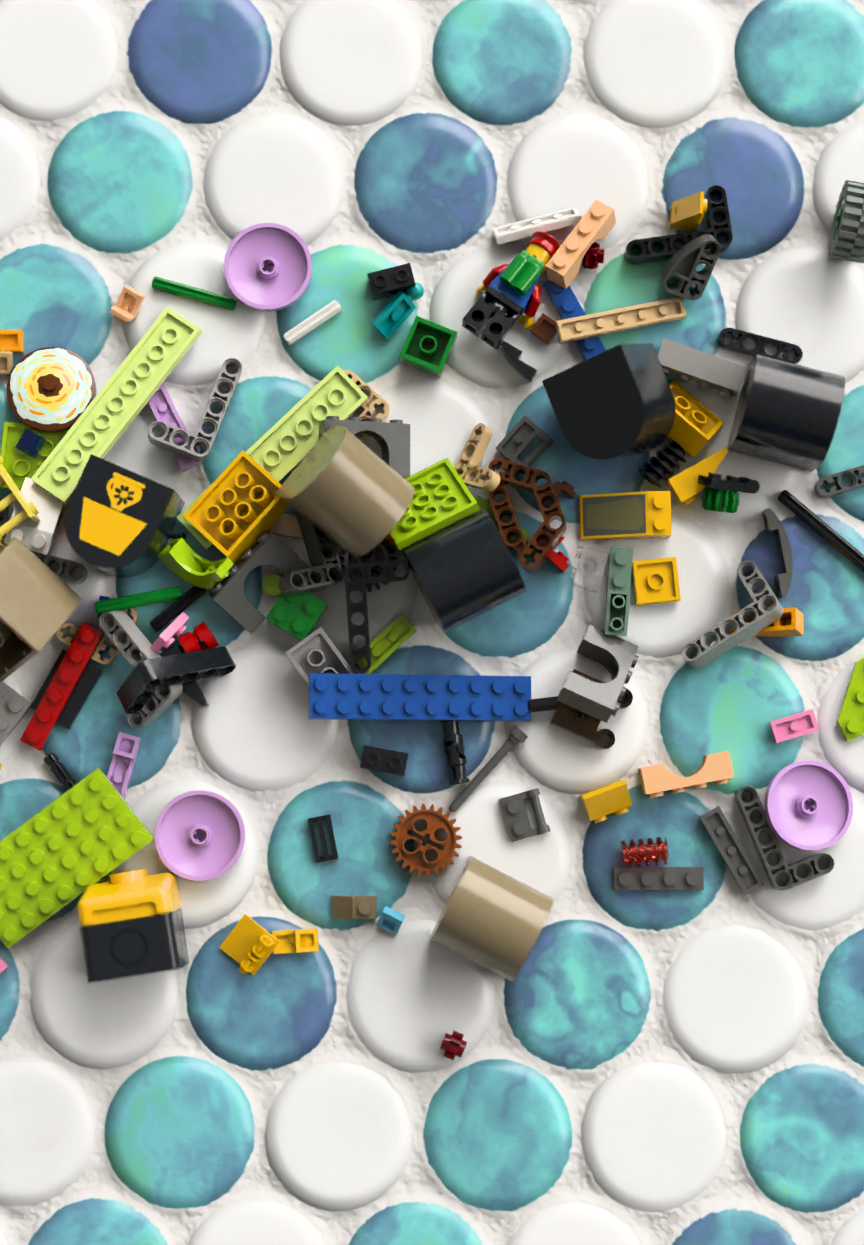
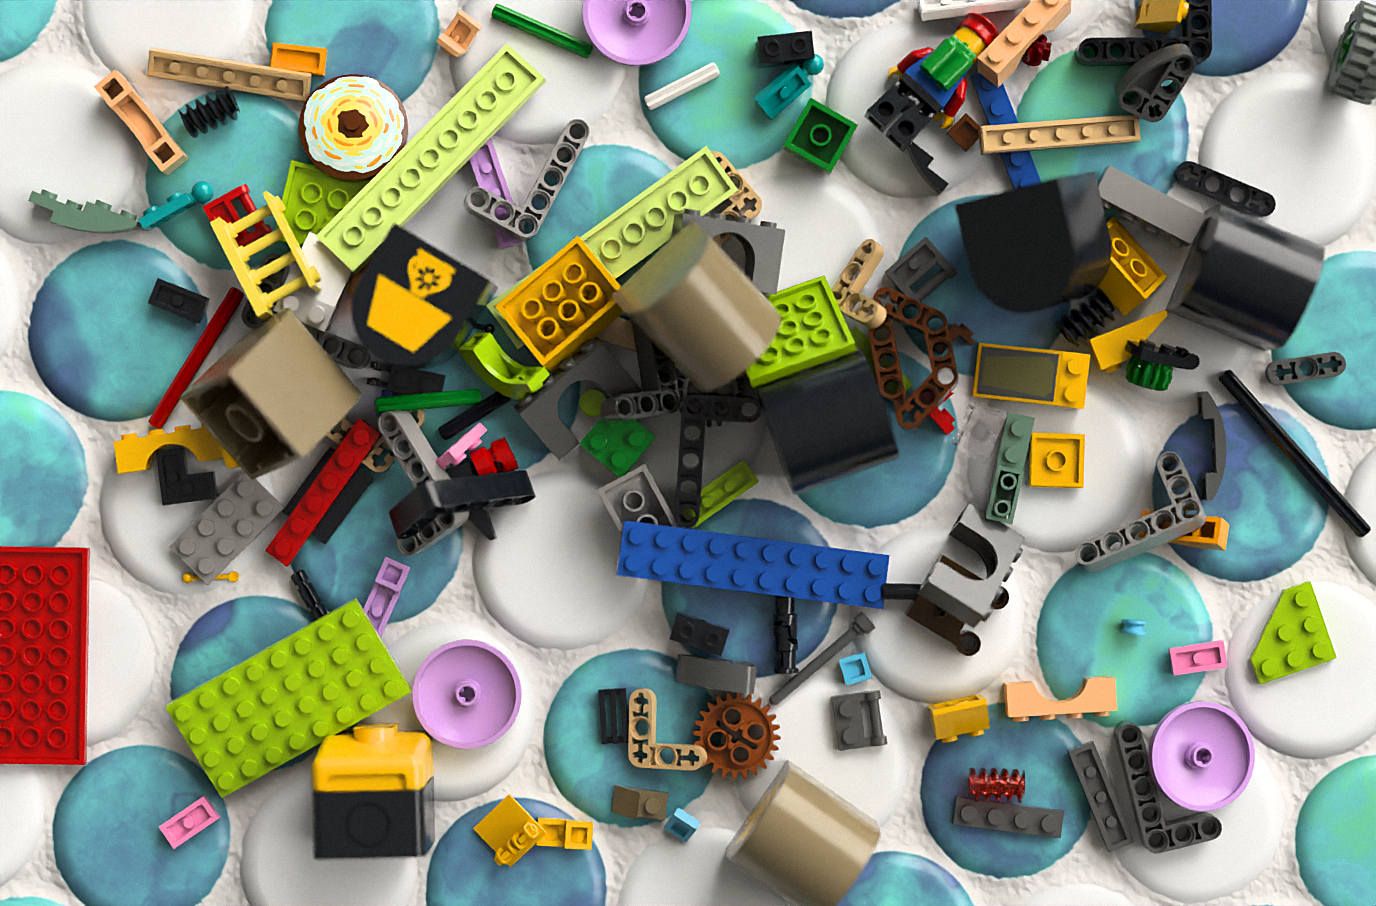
camera: 10 degrees right, 5 degrees up
clear blue plate [15,429,46,459] -> none
none -> black hinge [366,362,446,395]
none -> tan beam [628,688,707,771]
none -> dark grey beam [675,654,757,694]
none -> medium azure plate [838,652,872,686]
none -> medium azure bush [1121,619,1146,635]

